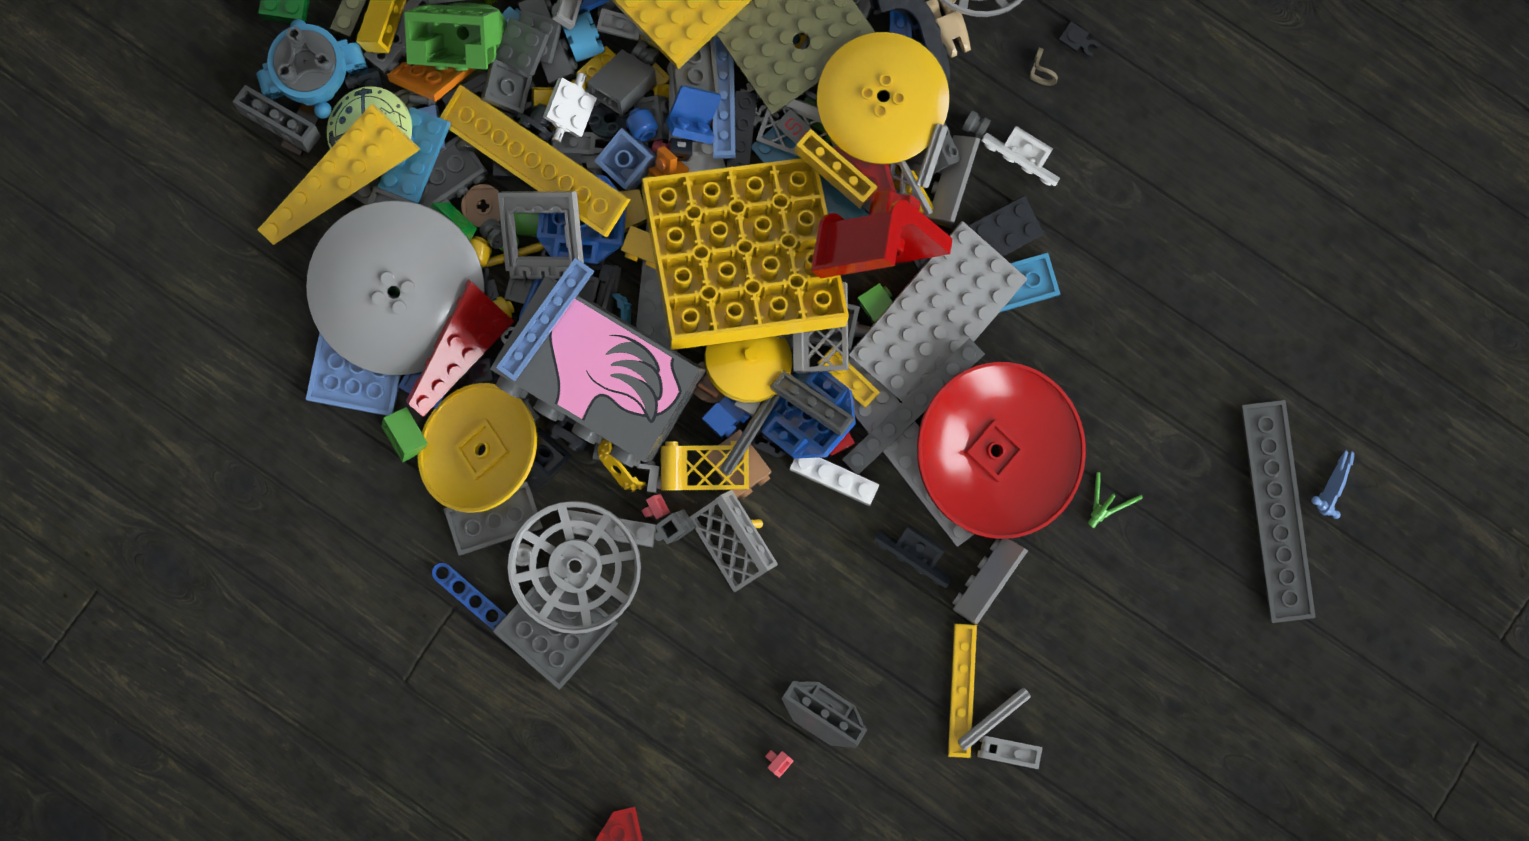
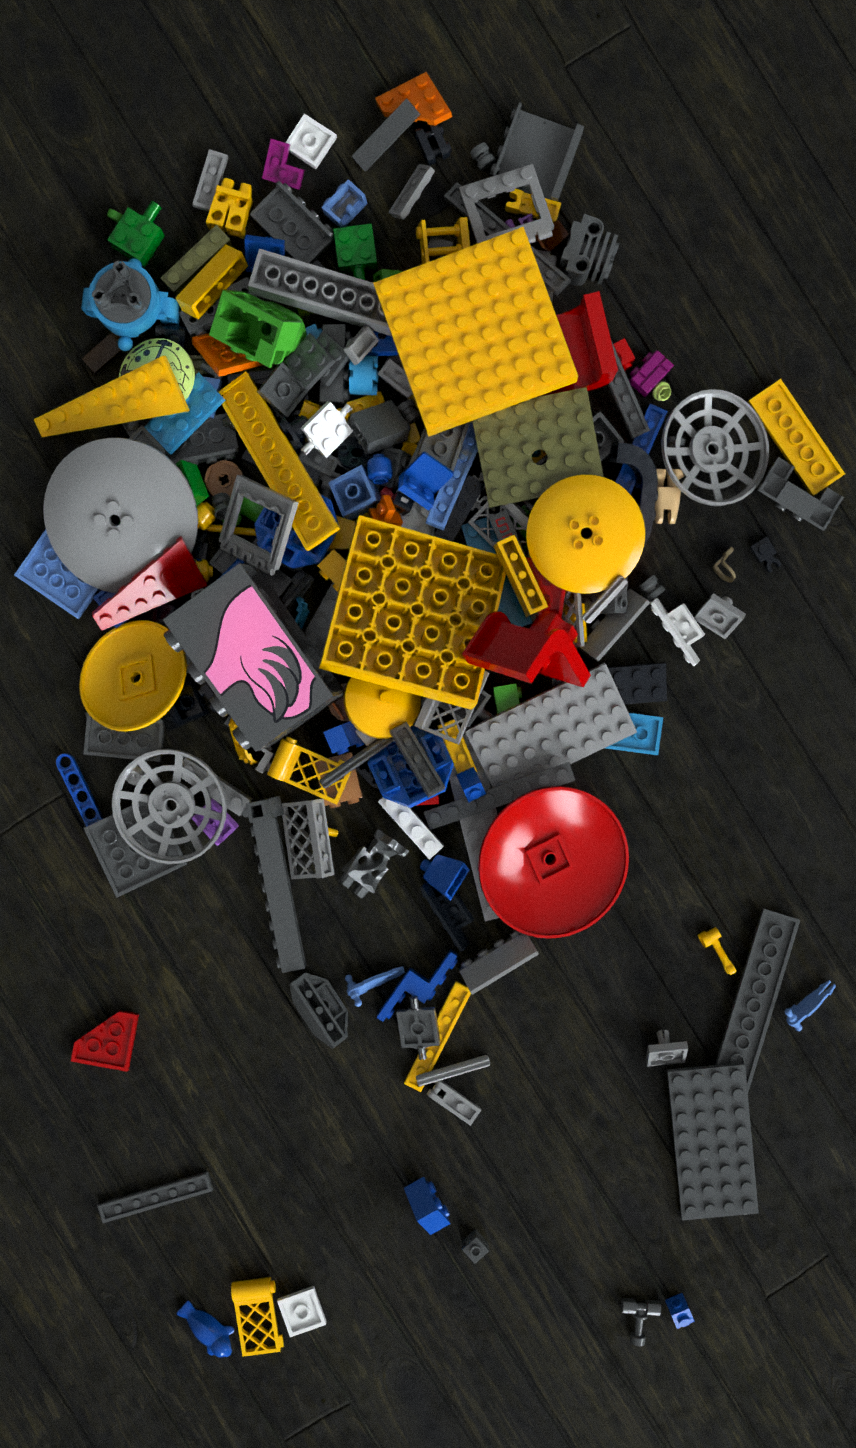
camera: 20 degrees right, 5 degrees up
dark grey brick [233,85,321,153] -> none
bright green brick [381,407,428,462] -> none
medium blue plate [496,258,594,381] -> none
coral tile [641,494,670,519] -> none
coral tile [765,750,793,778] -> none
bright green plant [1088,472,1143,528] -> none
none -> medium lavender bracket [192,799,239,846]
none -> dark grey brick [250,817,306,973]
none -> dark grey hips [339,829,409,899]
none -> medium blue piece [345,966,405,1007]
none -> blue bracket [377,949,458,1022]
none -> dark grey plate [396,995,441,1060]
none -> blue torso [420,855,470,901]
none -> blue brick [456,767,486,802]
none -> light grey tile [646,1030,688,1067]
none -> dark grey plate [667,1062,759,1220]
none -> light grey tile [694,593,746,639]
none -> yellow brick [698,927,737,975]

